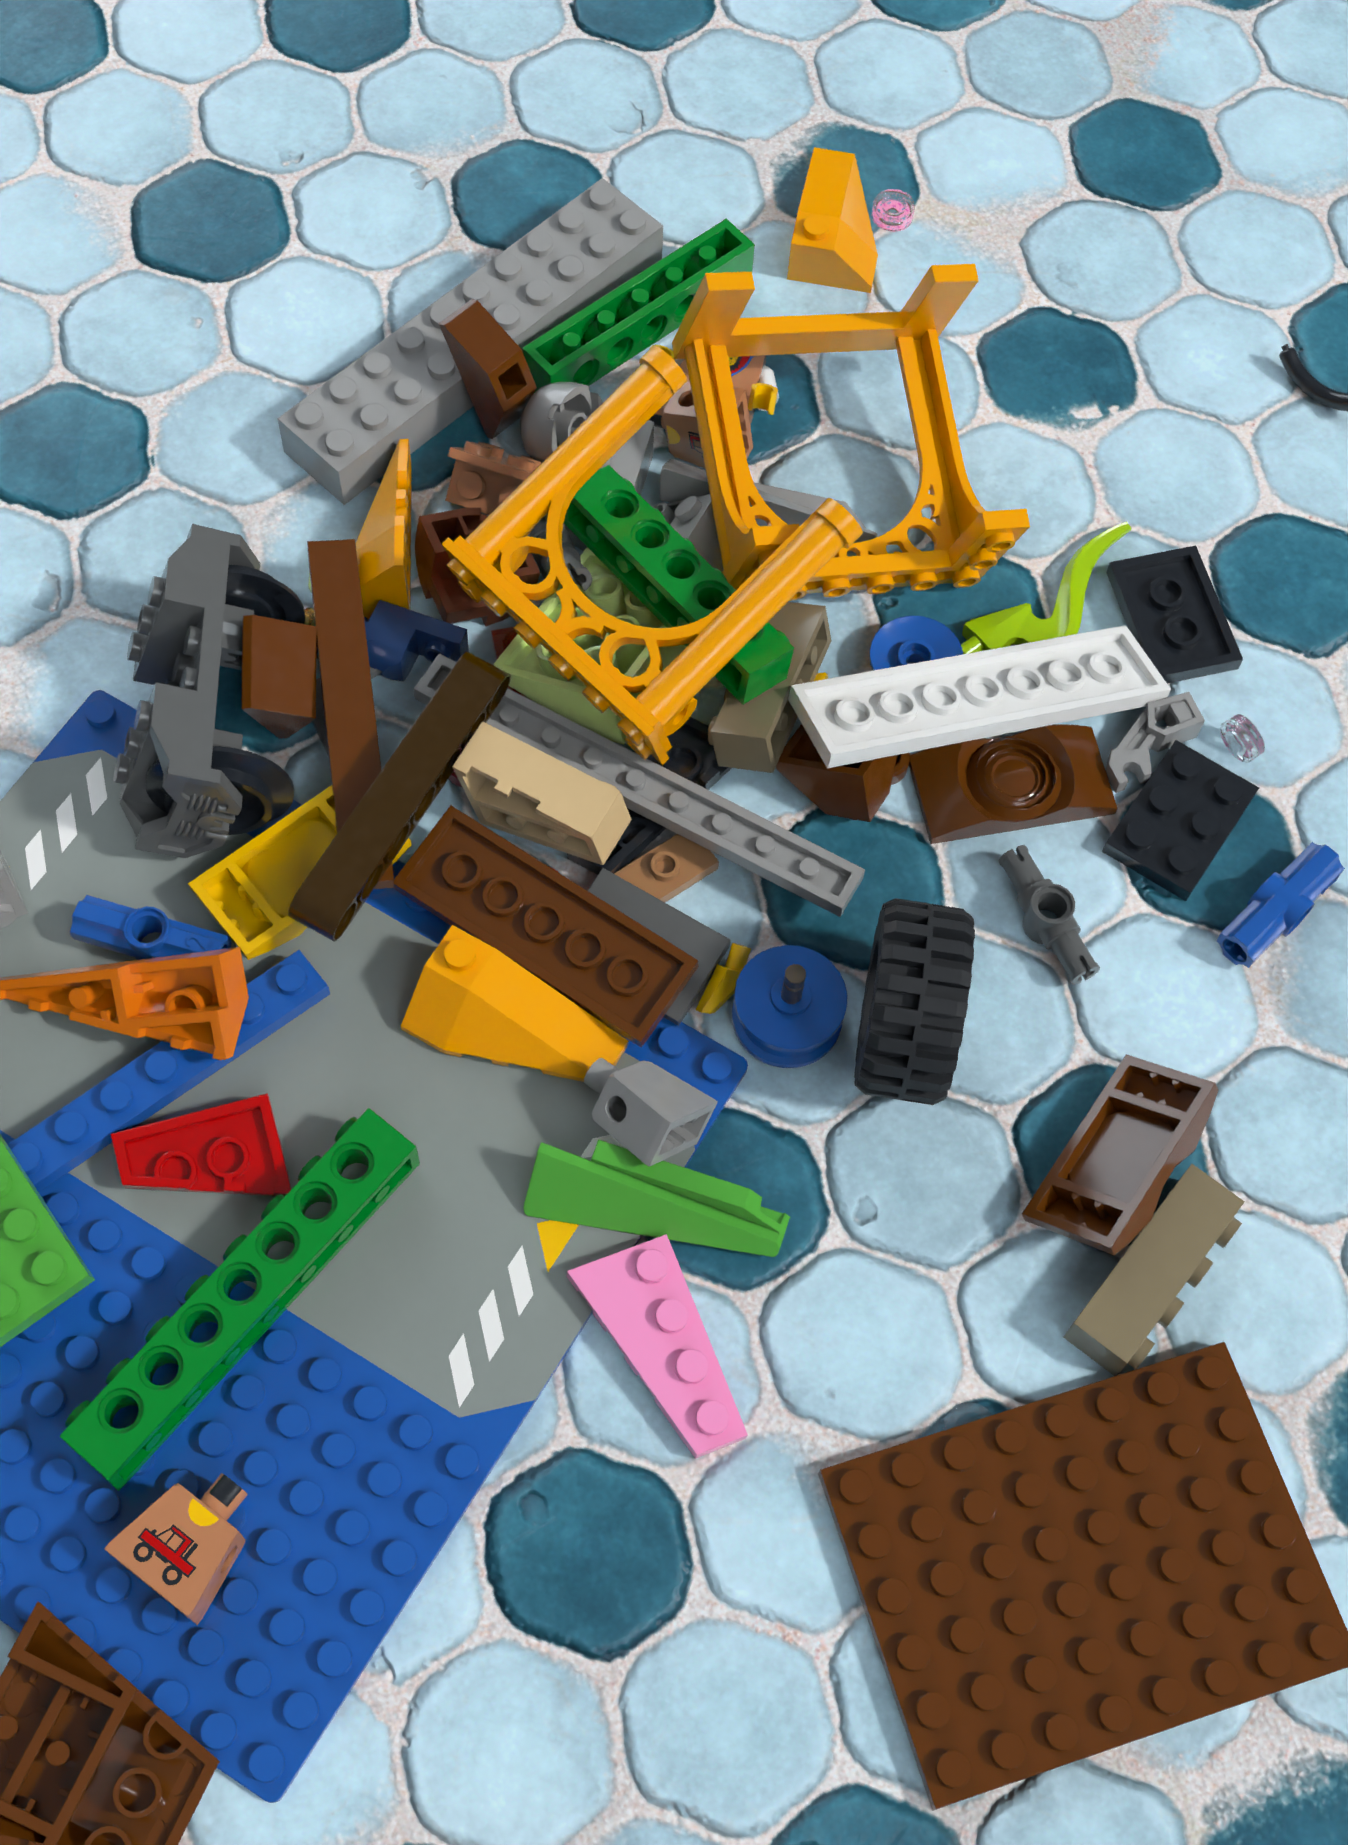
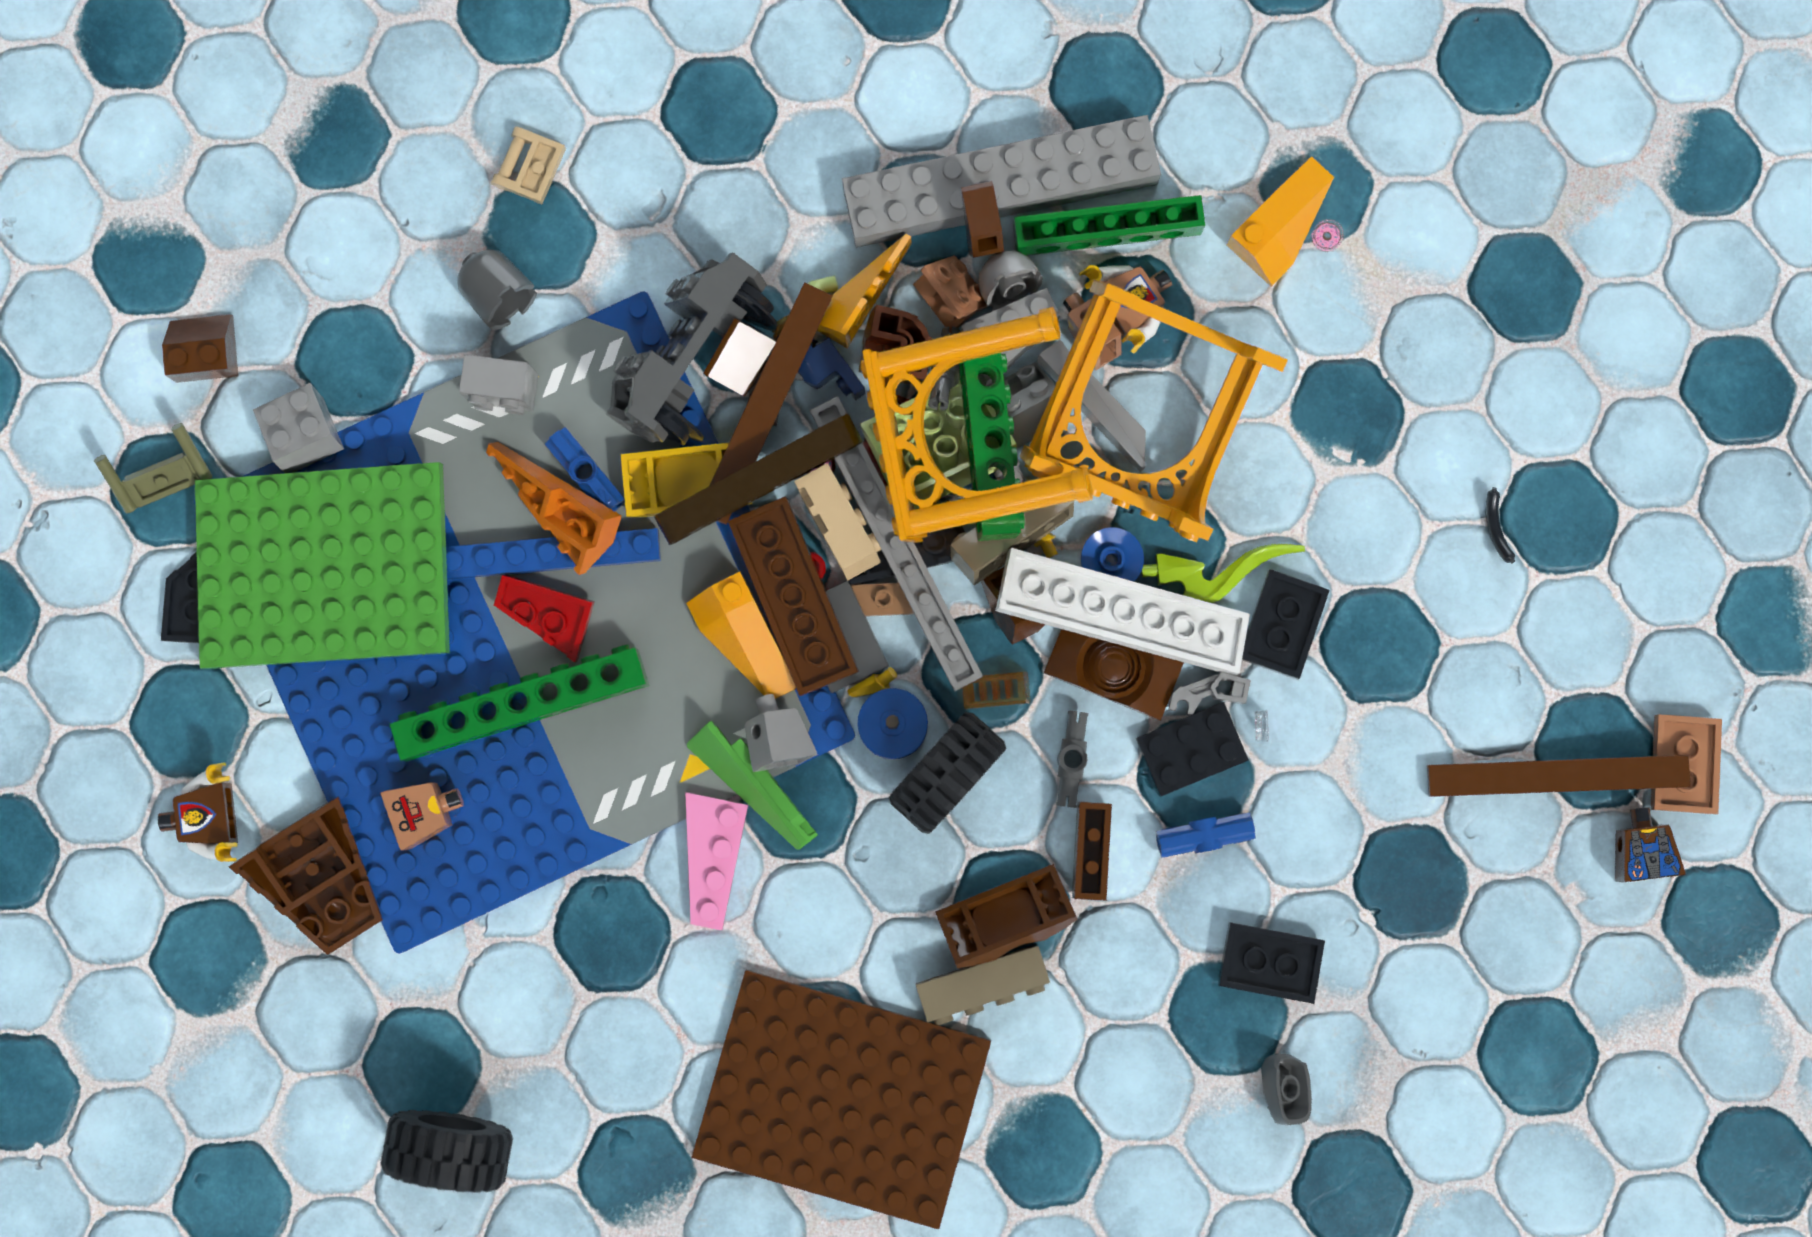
camera: 40 degrees right, 20 degrees up
none -> clear orange slope [962,672,1031,709]
none -> reddish brown brick [1072,802,1112,901]

